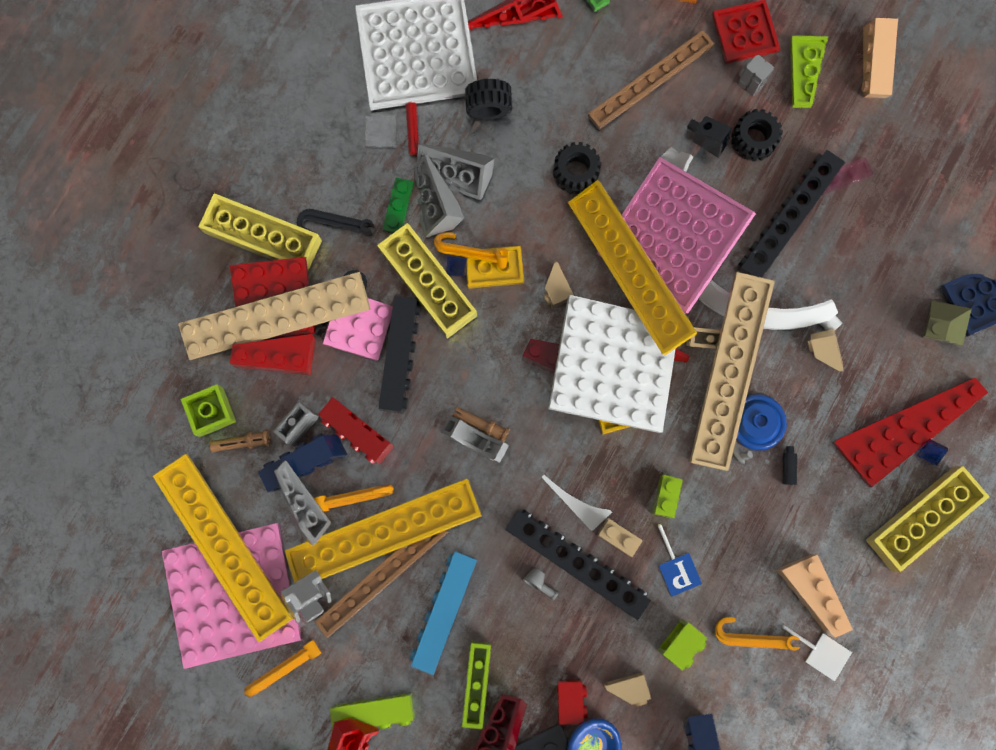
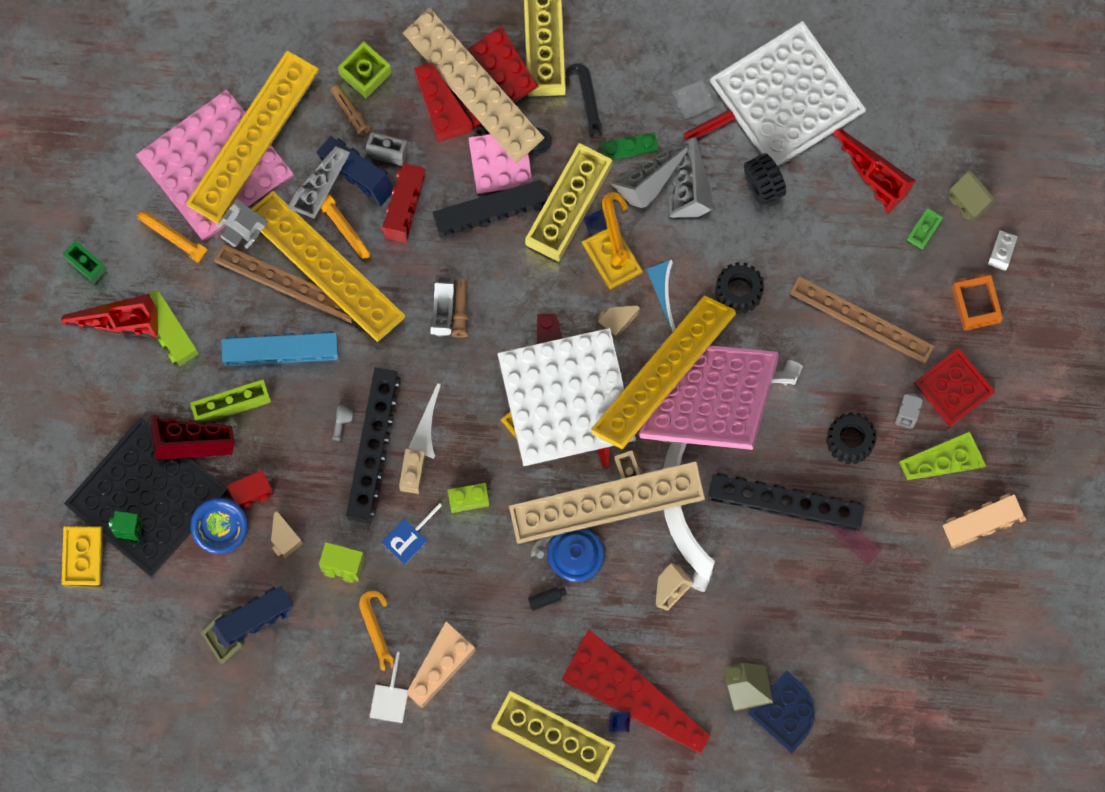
camera: 65 degrees right, 5 degrees down
black torso [687,116,732,158] -> none
none -> dark azure sticker [647,259,675,333]

